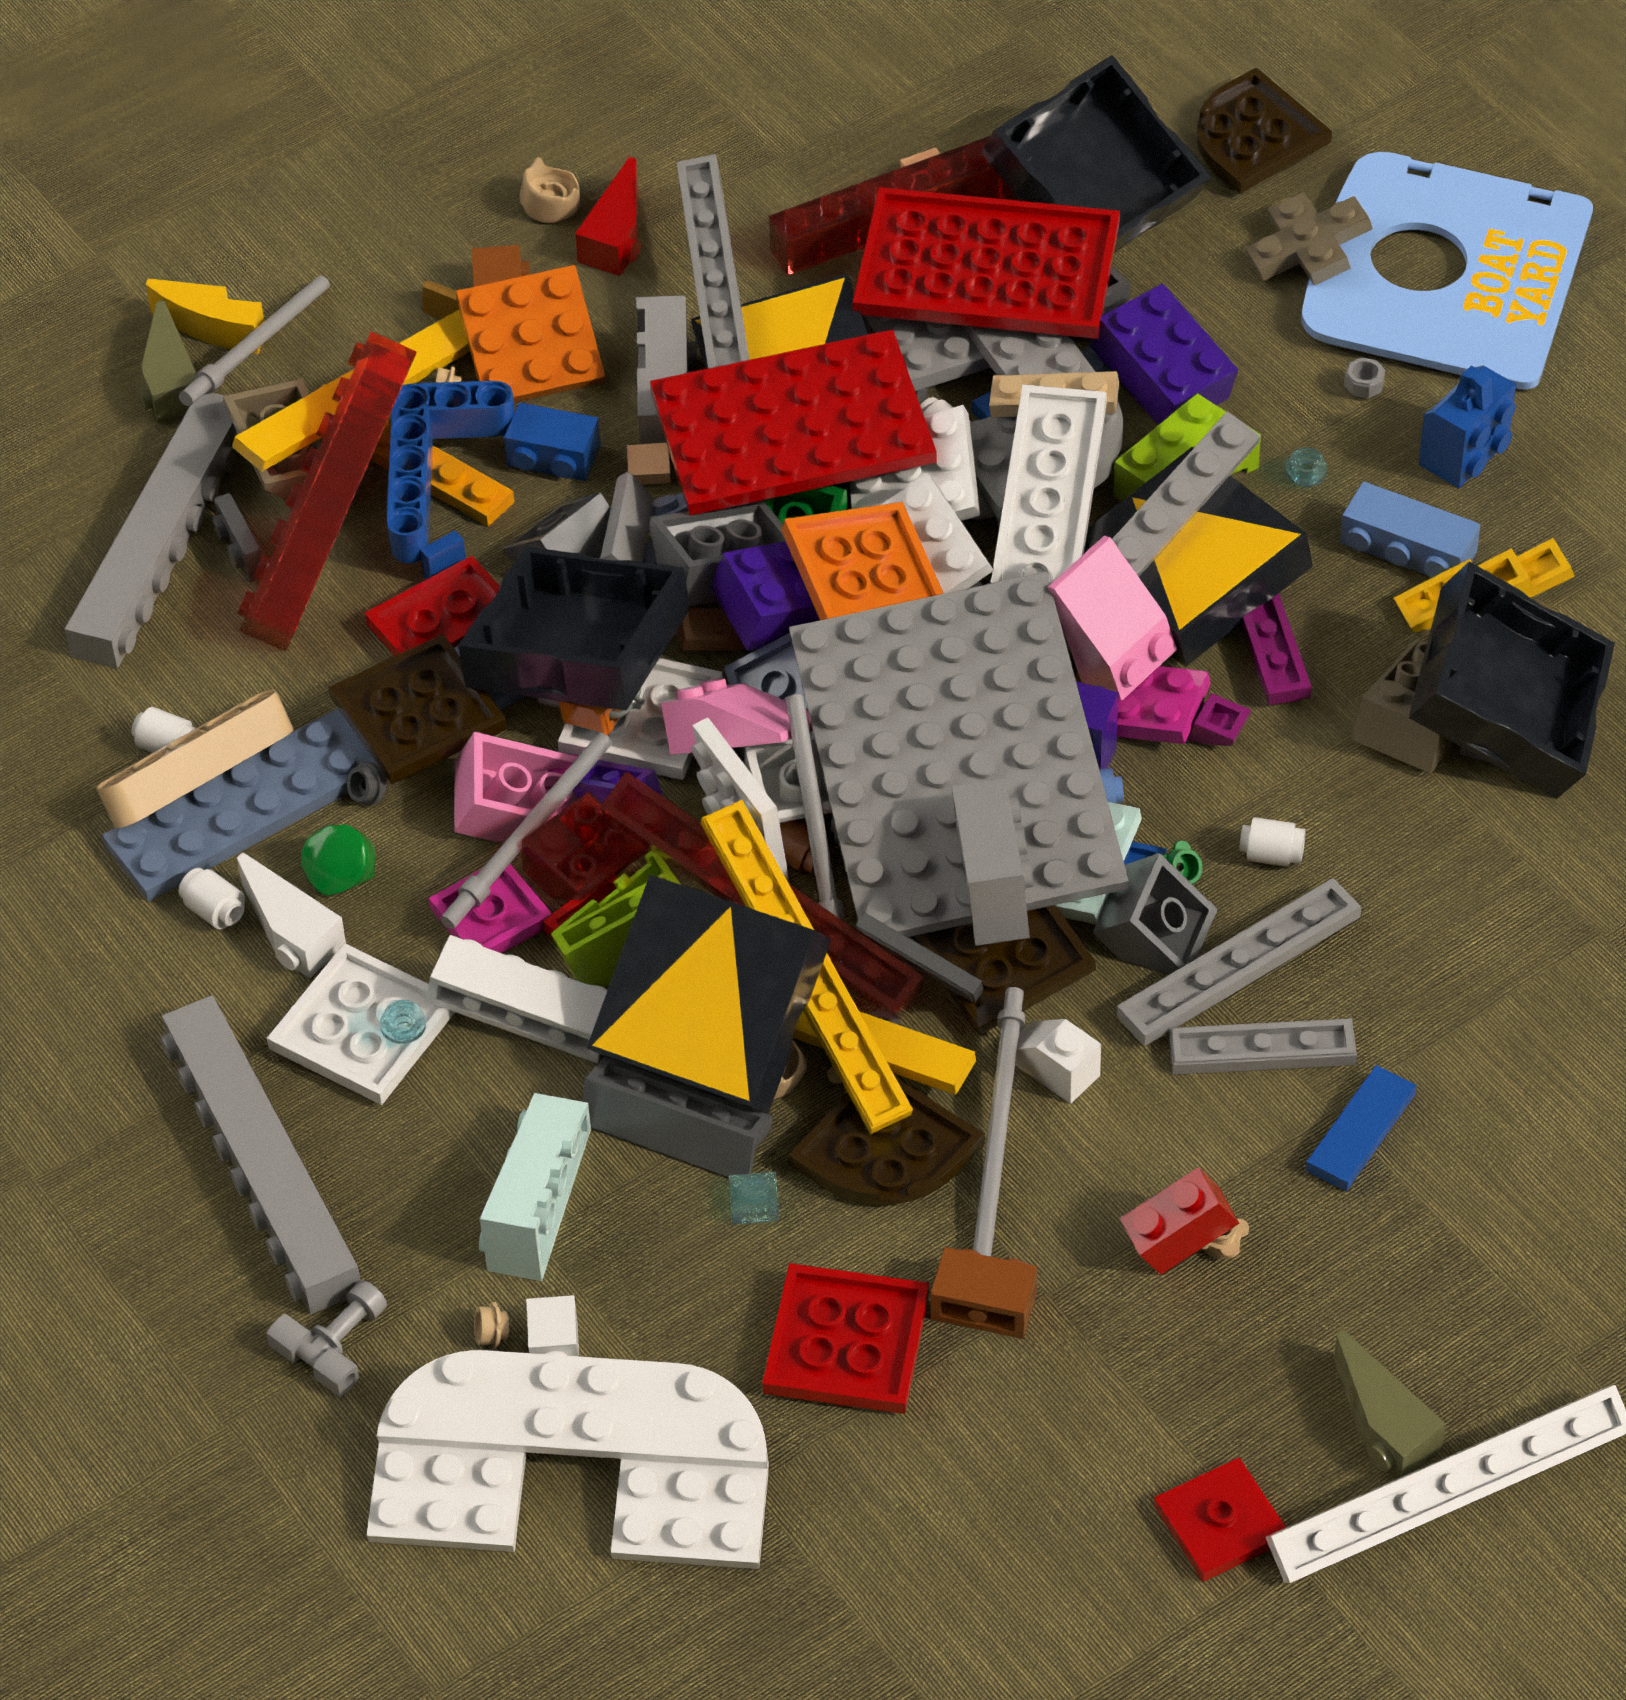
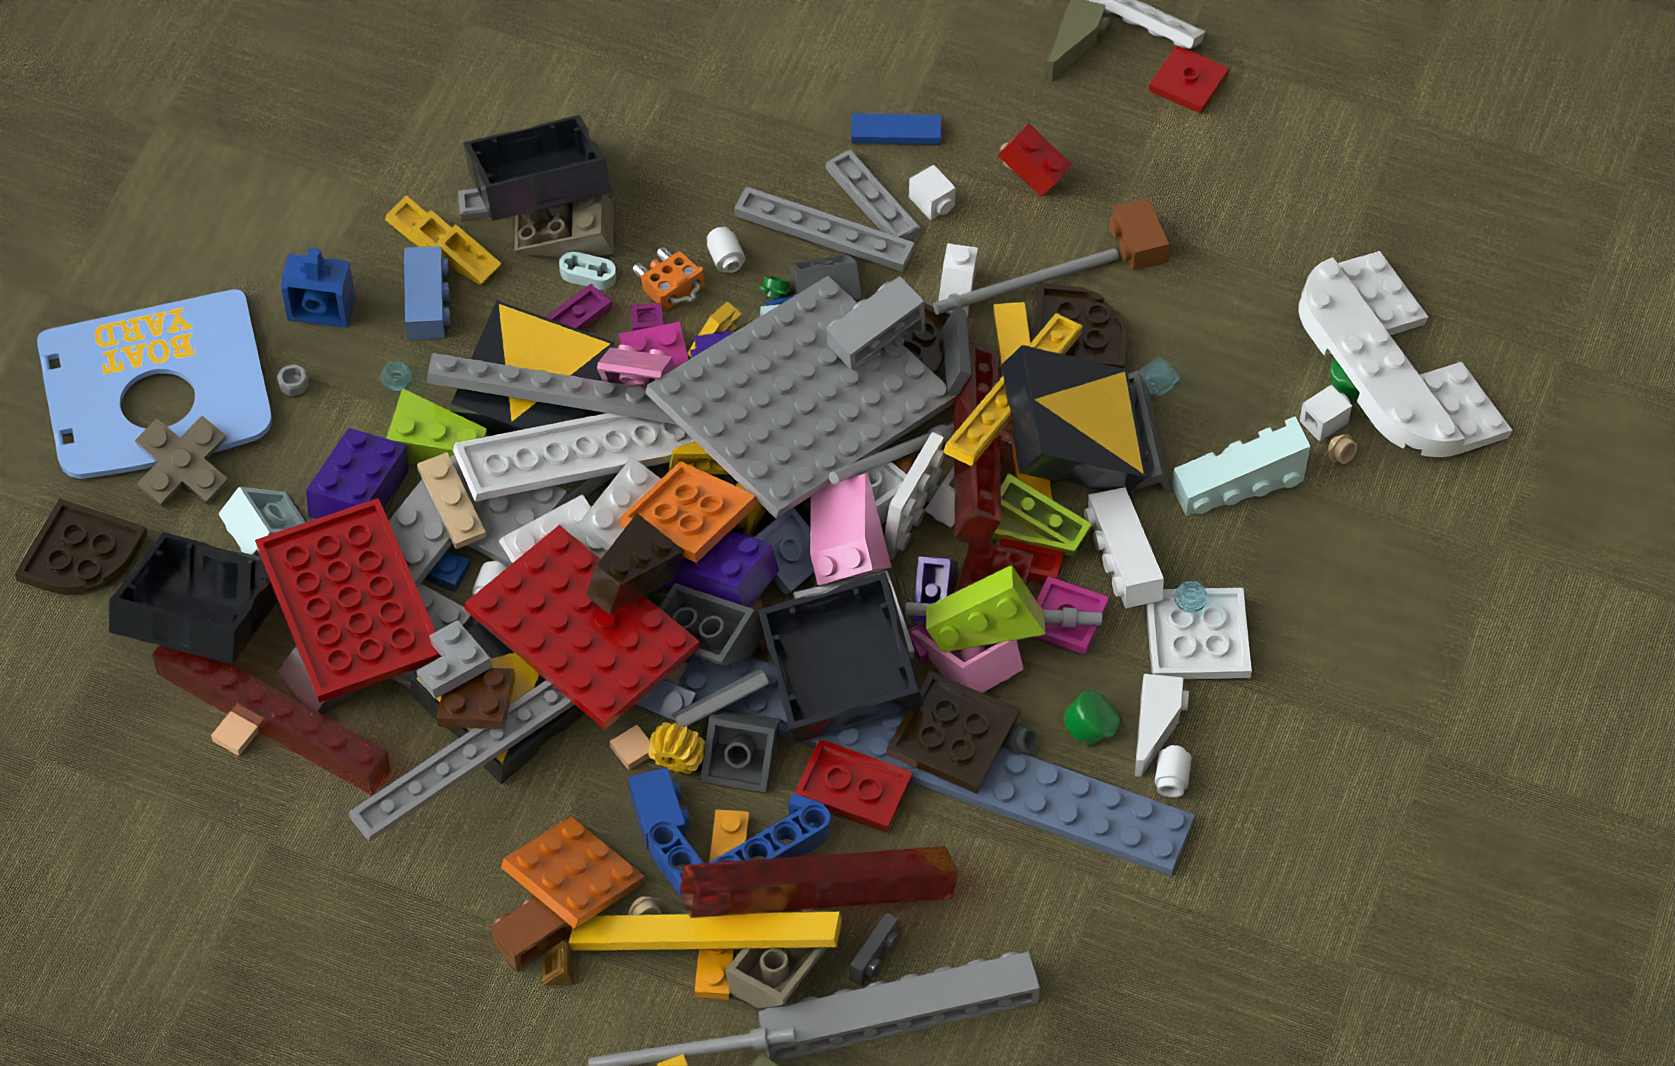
camera: 125 degrees left, 5 degrees up
tan beam [96,689,294,828] -> none
white brick [131,707,196,753] -> none
light grey brick [160,995,360,1315] -> none
light grey bar [266,1280,387,1397] -> none
tan hair [520,157,580,223] -> none
red slope [575,156,641,276] -> none
light grey wedge [636,295,697,444] -> none
red plate [762,1263,930,1414] -> none
none -> light aqua slope [219,487,306,556]
none -> light grey plate [416,620,493,699]
none -> reddish brown plate [436,668,516,730]
none -> light aqua beam [559,252,617,290]
none -> dark brown wedge [586,513,684,614]
none -> orange piece [633,247,705,311]
none -> yellow gear [648,722,705,774]
none -> yellow plate [687,301,742,357]
none -> white brick [909,165,956,220]
none -> lime wedge [926,565,1046,652]

